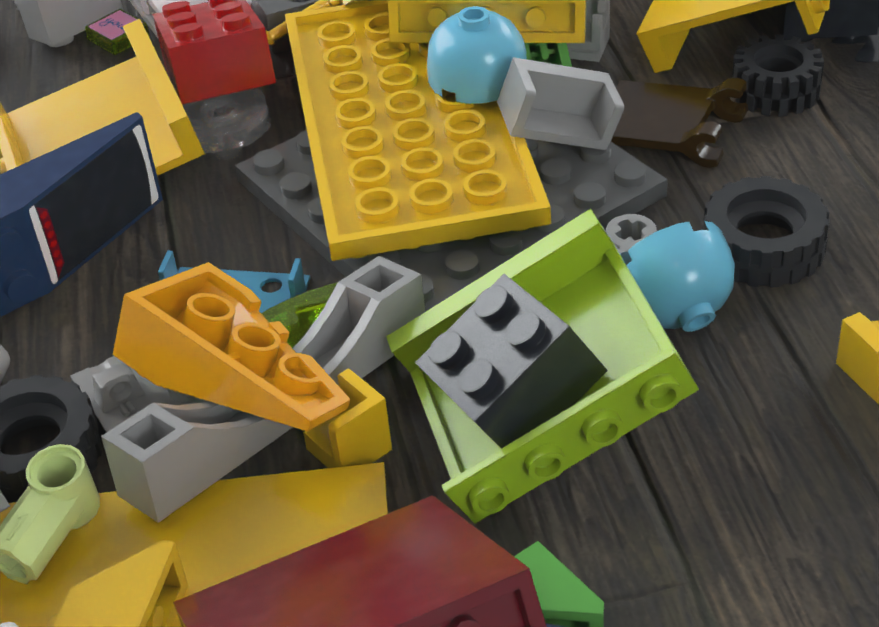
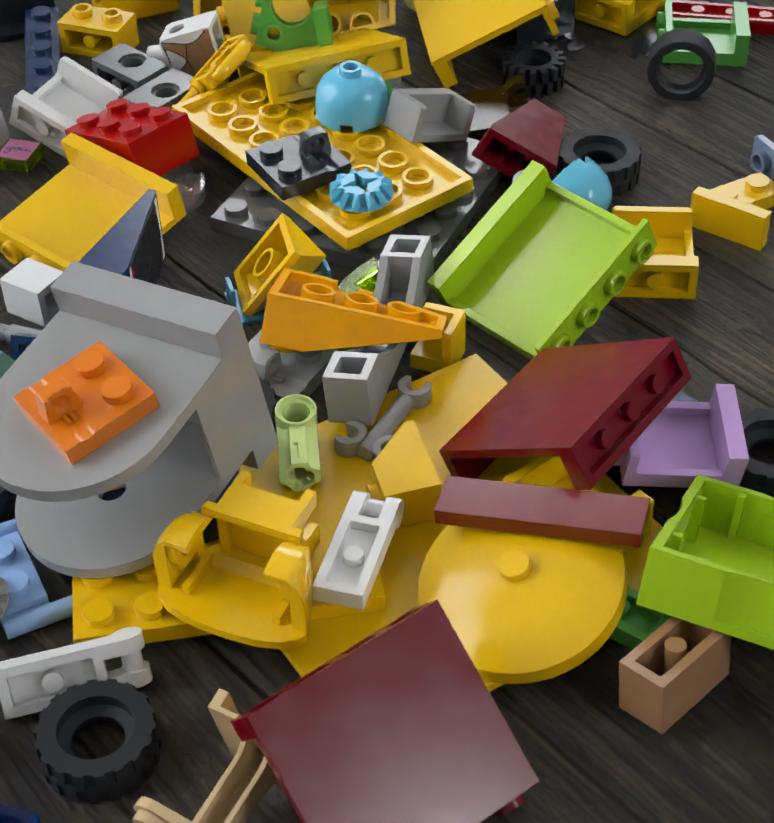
camera: 30 degrees left, 0 degrees up
black brick [415,274,608,449] -> none
none -> yellow slope [233,213,327,317]
none -> black hinge [246,126,352,201]
none -> medium azure gear [330,168,393,213]
none -> light grey bar [334,375,432,461]
none -> dark red slope [472,99,566,178]
none -> yellow panel [612,206,699,299]

